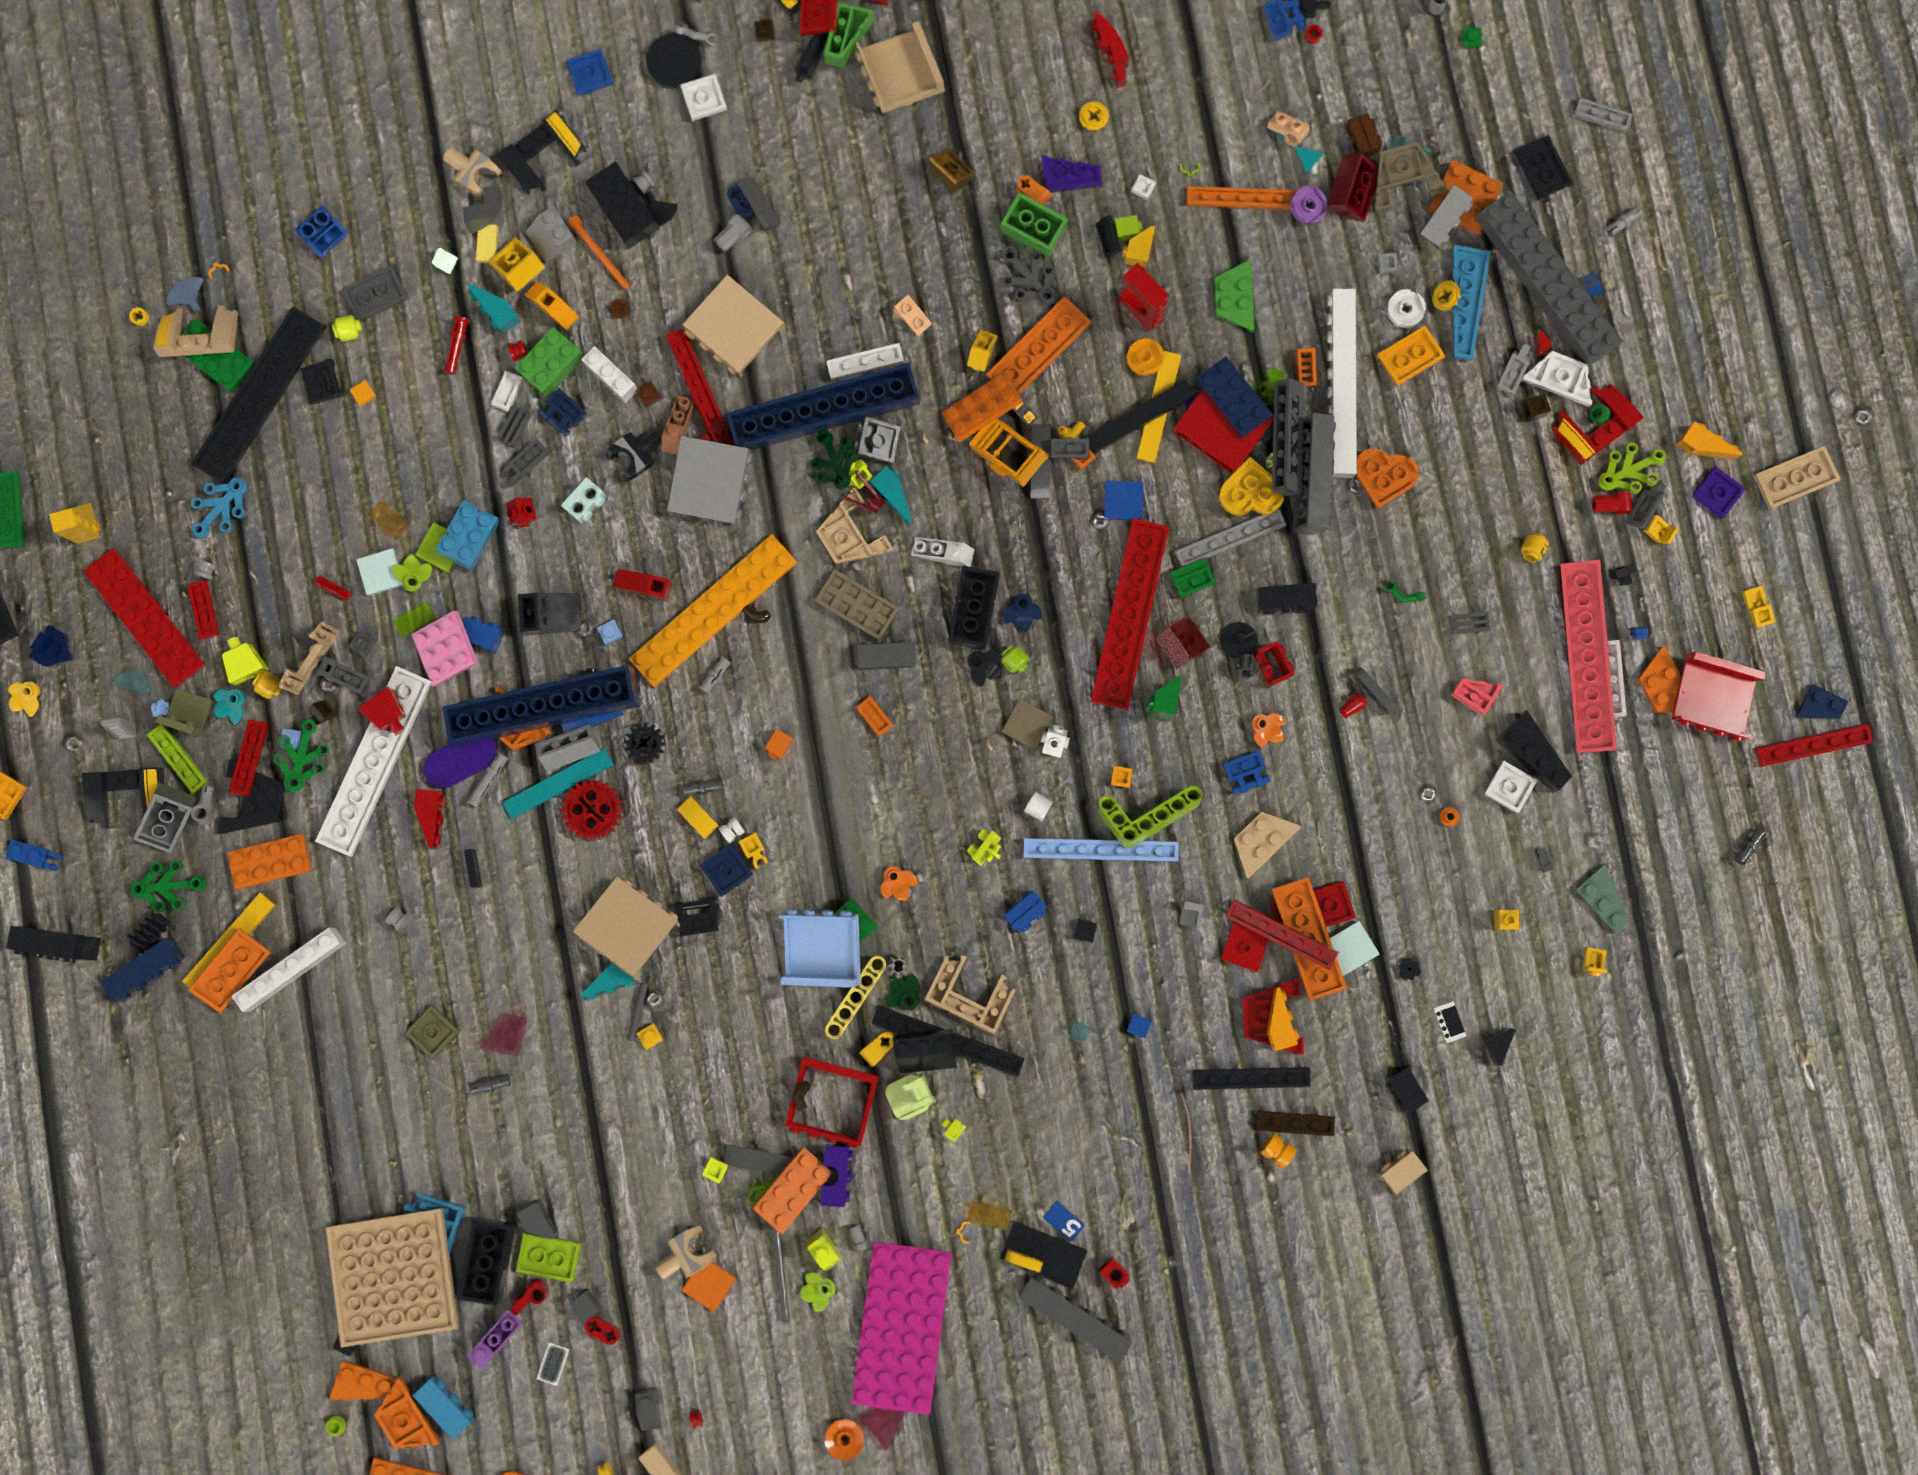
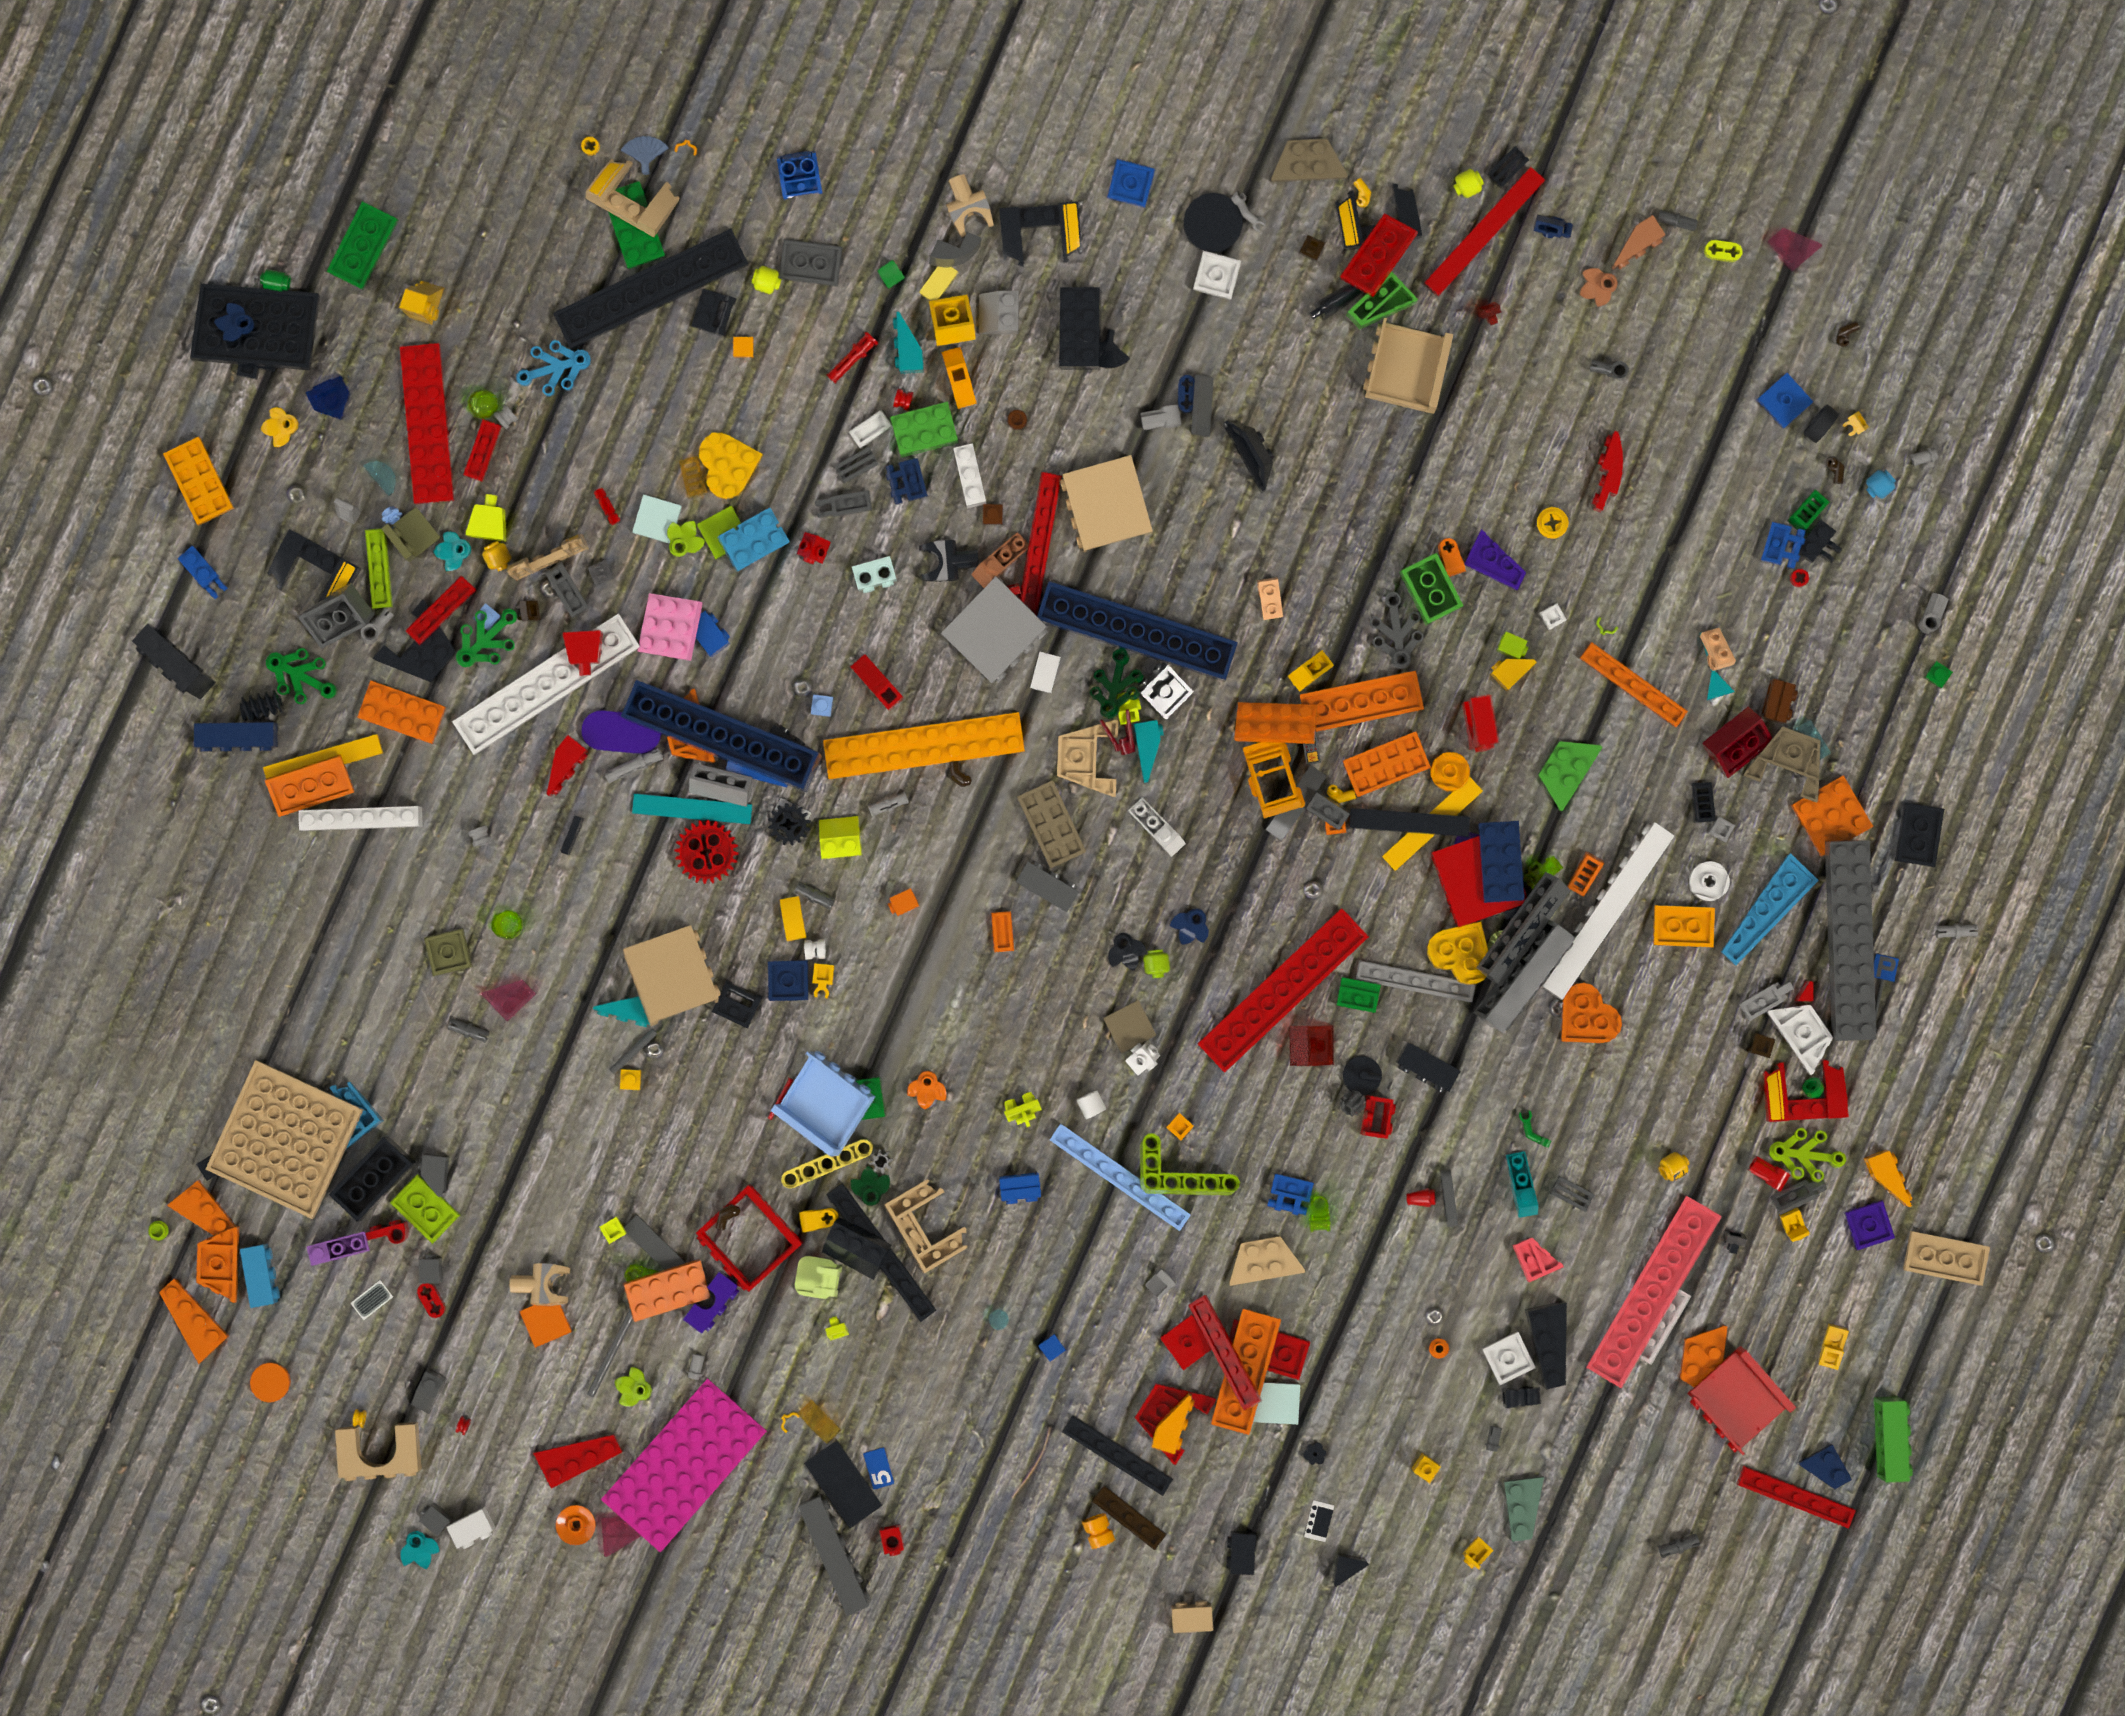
camera: 30 degrees right, 5 degrees up
clear neon green tile [393,602,437,637] -> none
black slope [518,593,582,636] -> none
orange piece [566,215,629,289] -> none
light grey wheel [632,170,655,194] -> none
neon yellow torso [806,1228,844,1271] -> none
white plate [826,343,904,380] -> none
pearl gold slope [929,149,976,194] -> none
black brick [948,566,1000,650] -> none
yellow beam [1005,1250,1043,1272] -> none
black tile [1074,919,1097,943] -> none
black tile [1095,215,1121,258] -> none
blue tile [1104,481,1144,520] -> none
green slope [1145,676,1182,722] -> none
orange plate [1251,713,1285,748] -> none
medium lavender plate [1289,186,1327,225] -> none
light grey brick [1419,185,1473,247] -> none
yellow gear [1432,281,1461,311] -> none
light grey tile [1573,97,1633,133] -> none
blue plate [1630,627,1650,640] -> none
none -> clear neon green hair [467,389,498,419]
none -> clear neon green hair [491,910,524,940]
none -> red wing [533,1434,623,1489]
none -> yellow plate [699,432,763,500]
none -> red piece [768,1077,795,1120]
none -> neon yellow slope [819,816,862,859]
none -> white sticker [1030,652,1060,693]
none -> black wedge [1223,421,1274,494]
none -> clear neon green piece [1309,1193,1330,1233]
none -> orange plate [1342,731,1431,797]
none -> black leg [1502,1386,1541,1408]
none -> teal slope [1506,1151,1538,1218]
none -> black slope [1691,782,1716,823]
none -> bright green brick [1874,1396,1913,1483]

